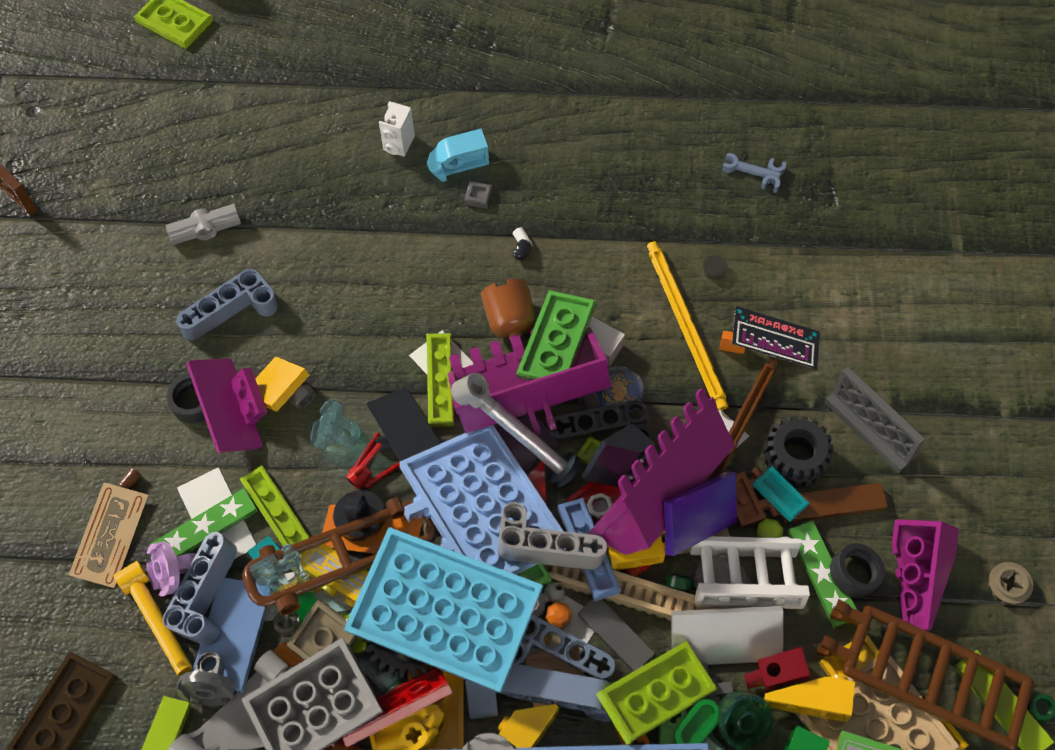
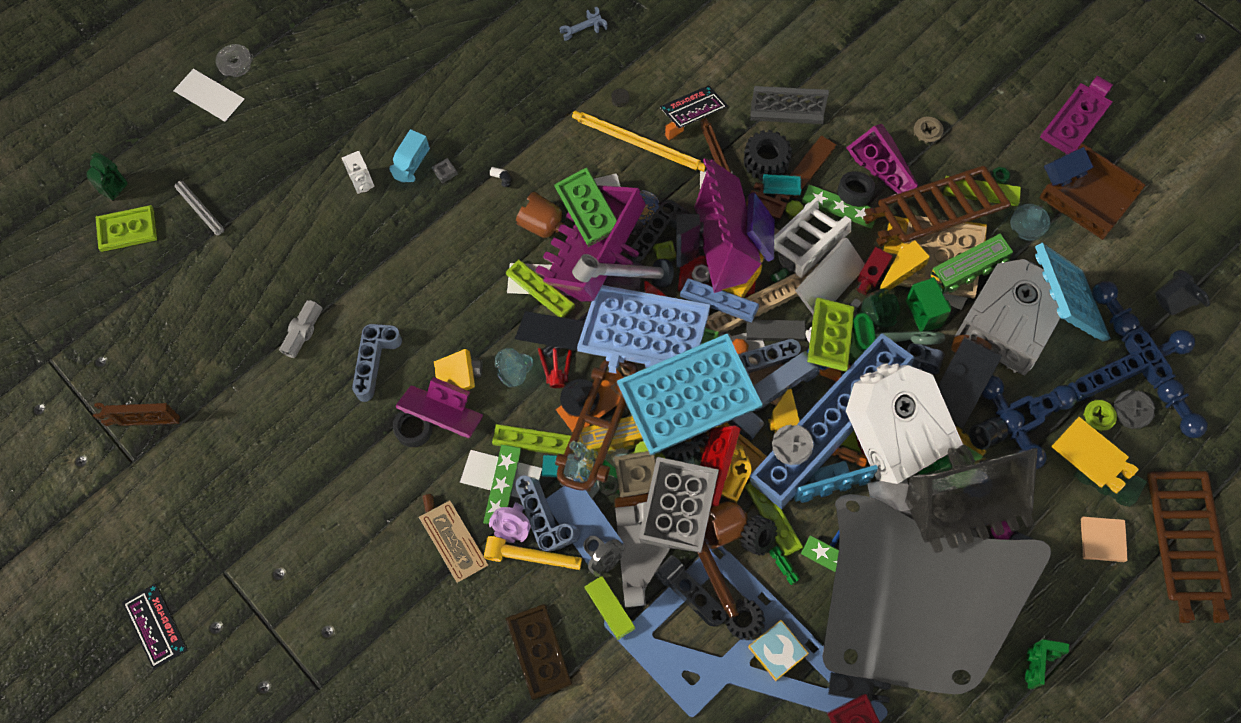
camera: 45 degrees left, 5 degrees up
light grey beam [498,502,607,570] -> none
none -> light grey axle [175,181,224,235]

